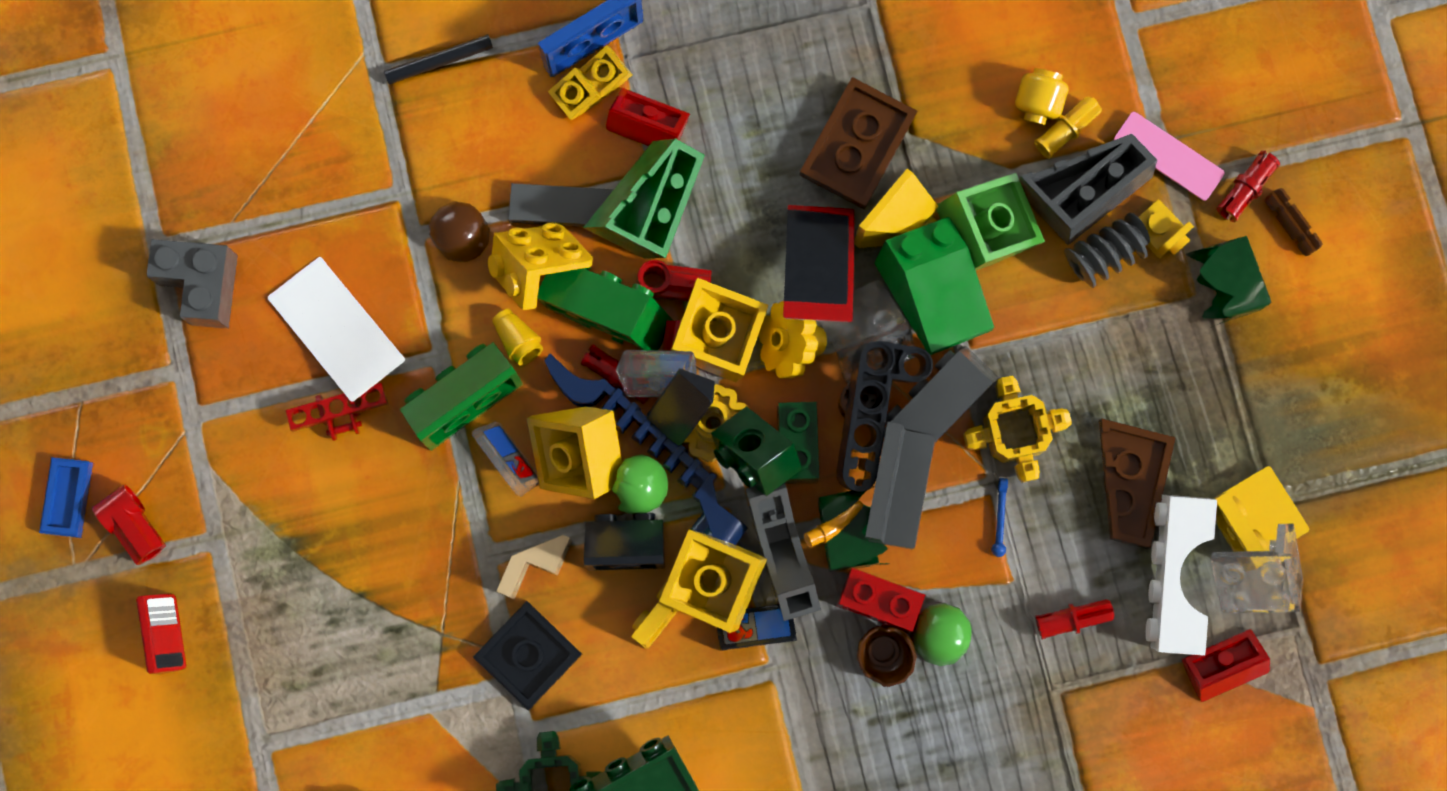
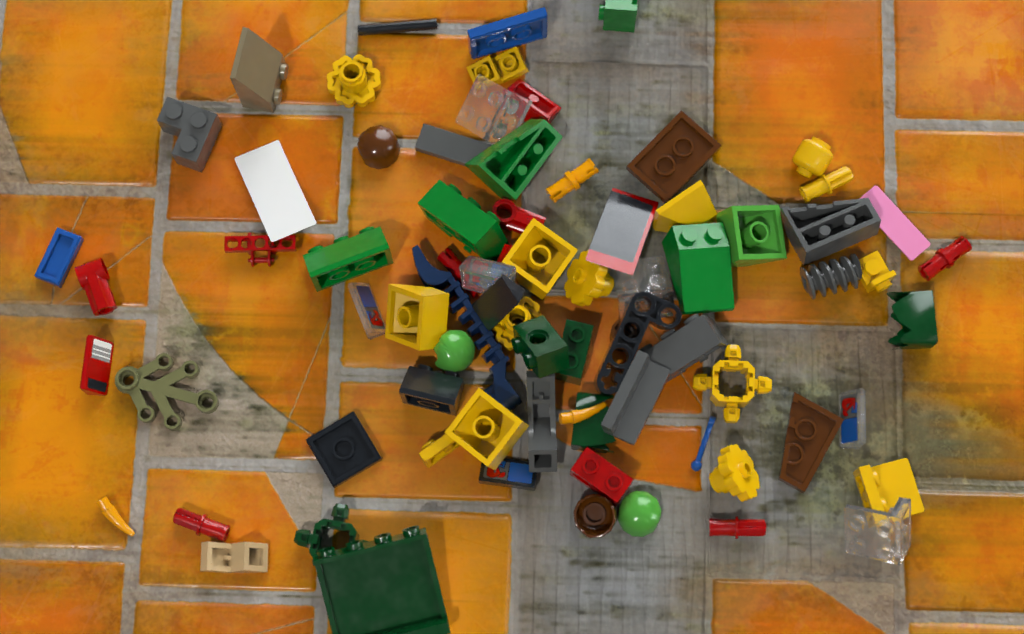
camera: 20 degrees right, 5 degrees down
yellow bracket [488,223,593,310] -> none
yellow cone [492,309,543,366] -> none
tan slope [496,535,572,599] -> none
white arch [1146,494,1217,656] -> none
red slope [1182,629,1270,702] -> none
reddish brown axle [1265,188,1323,256] -> none
none -> olive plant [115,353,219,431]
none -> dark tan slope [230,27,288,113]
none -> yellow plant [327,54,381,108]
none -> clear bracket [455,74,533,144]
none -> light orange pin [545,158,599,203]
none -> yellow plant [709,444,760,502]
none -> slope [839,388,866,449]

